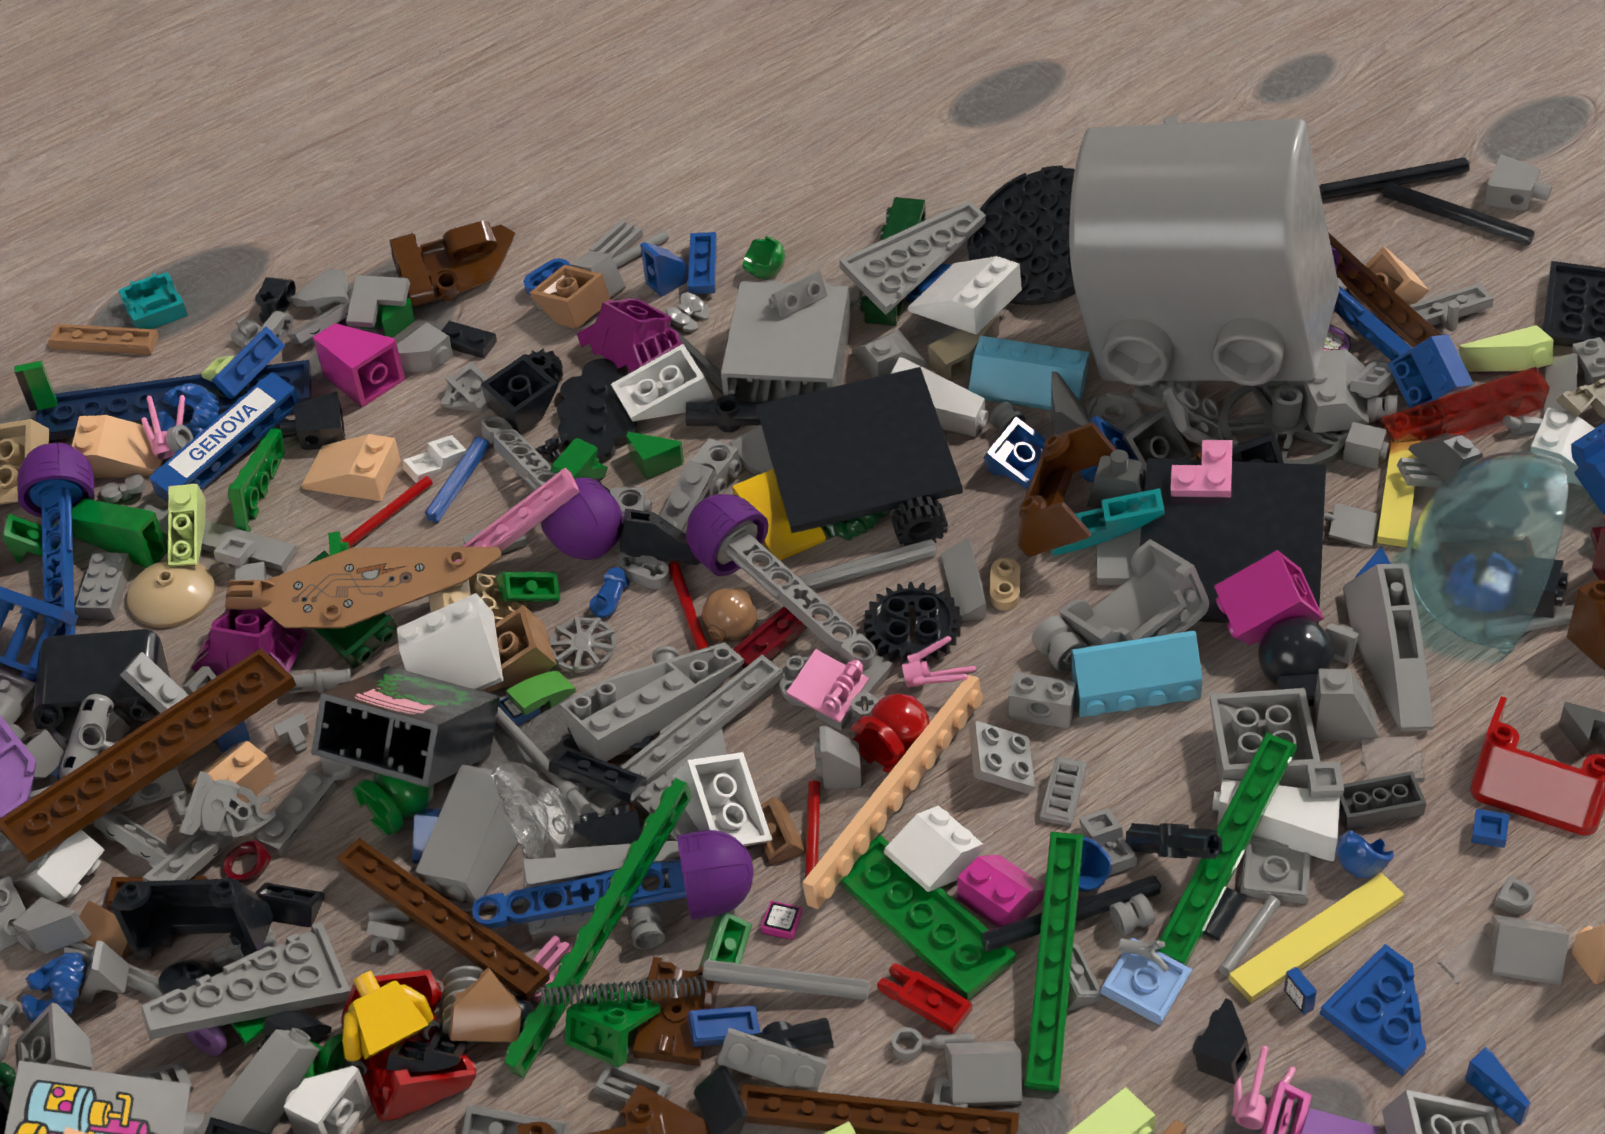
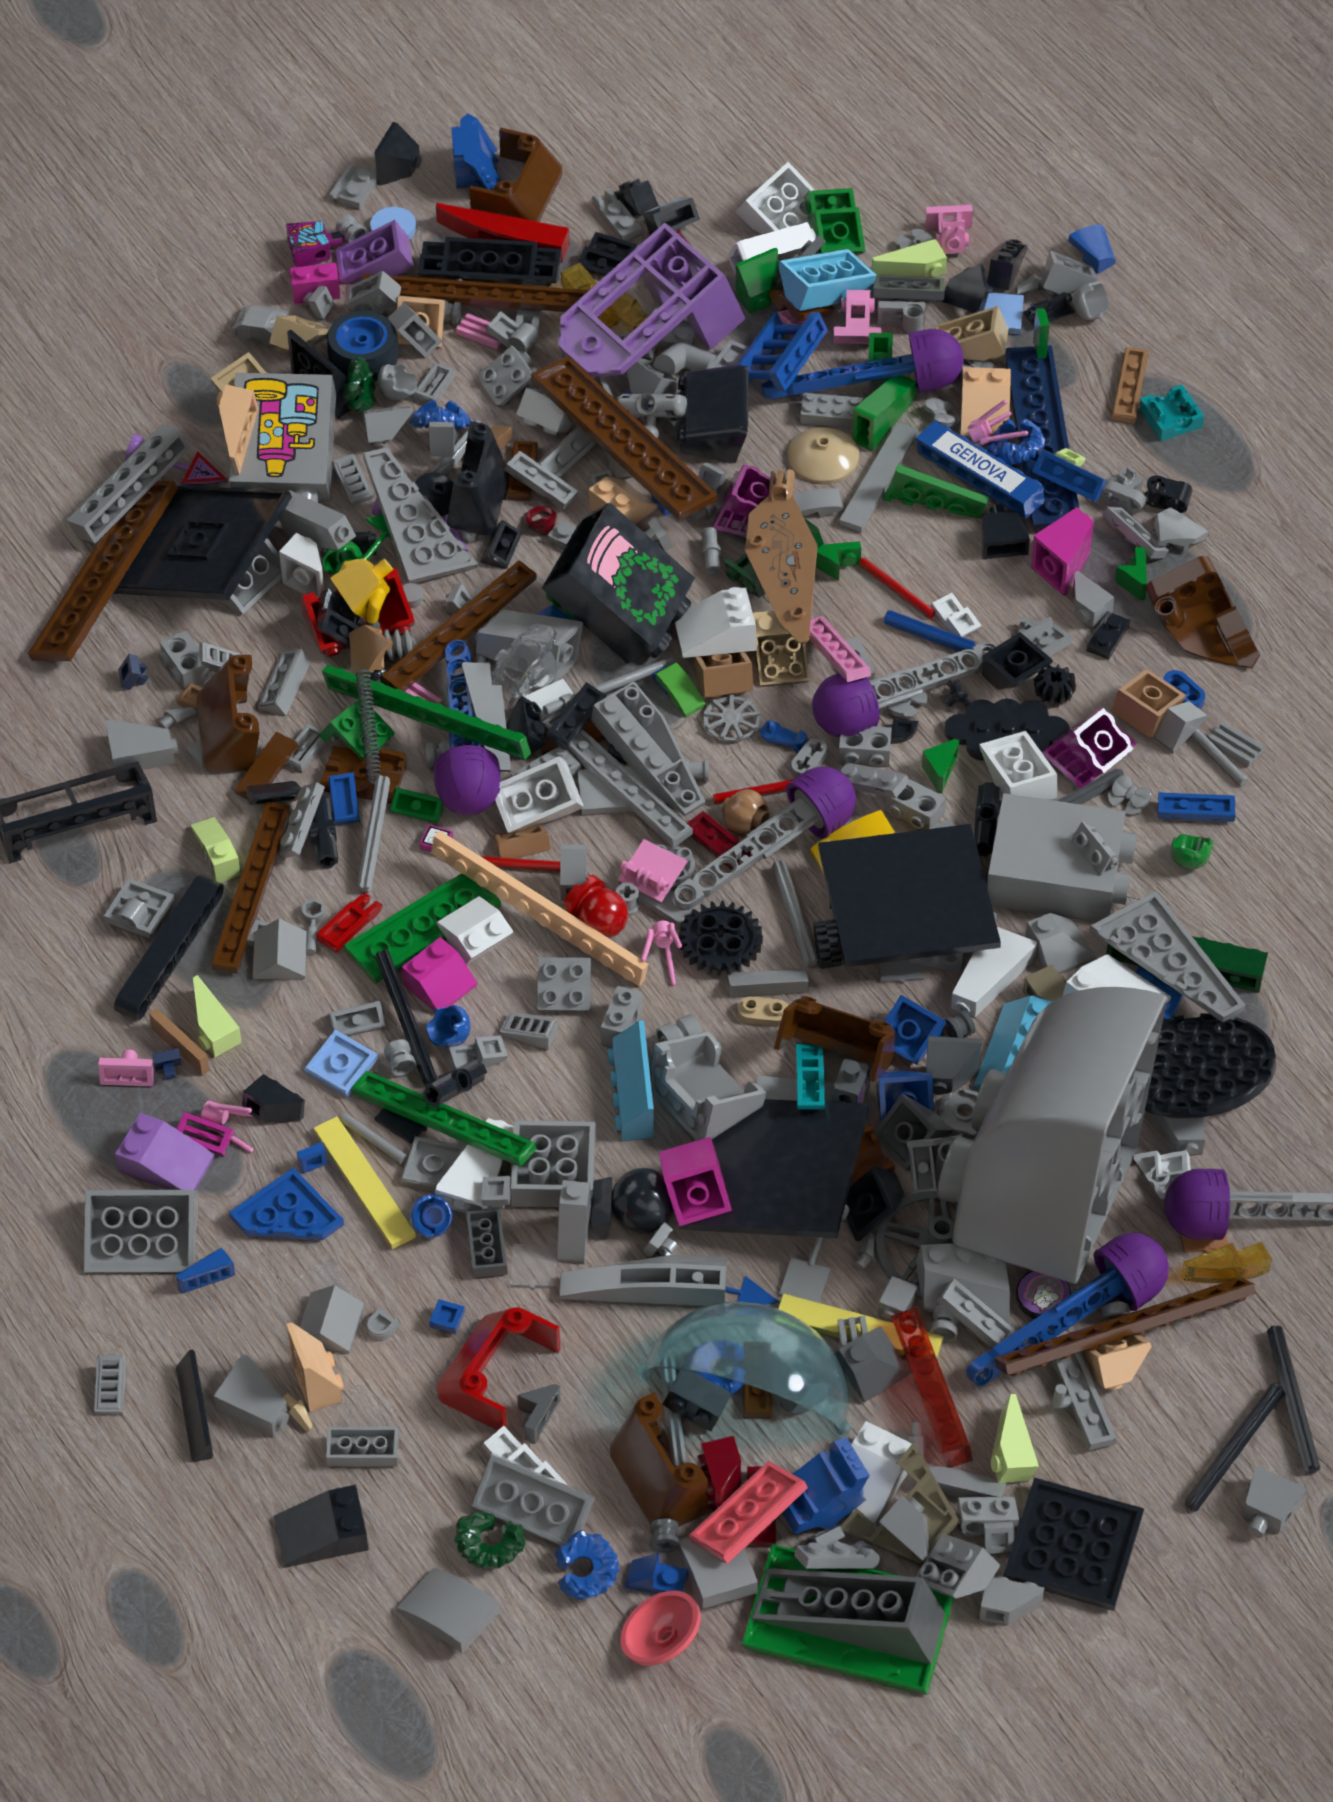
camera: 90 degrees right, 5 degrees up
light grey slope [12,897,91,954] -> none
light grey plate [120,652,188,713] -> none
light grey tile [166,425,193,453] -> none
yellowish green slope [168,484,206,567] -> none
light grey piece [179,771,276,839] -> none
light grey tile [214,534,256,568] -> none
black slope [263,1010,332,1042] -> none
light nougat slope [302,434,401,501] -> none
light grey tile [346,275,410,328] -> none
green slope [496,572,560,602] -> none
green slope [550,438,608,479] -> none
black slope [620,508,701,565] -> none
blue slope [640,242,687,297] -> none
green tile [1025,831,1084,1093] -> none
light grey bar [1118,938,1169,972] -> none
bright pink plate [1171,440,1232,497] -> none
blue slope [1388,334,1474,414] -> none

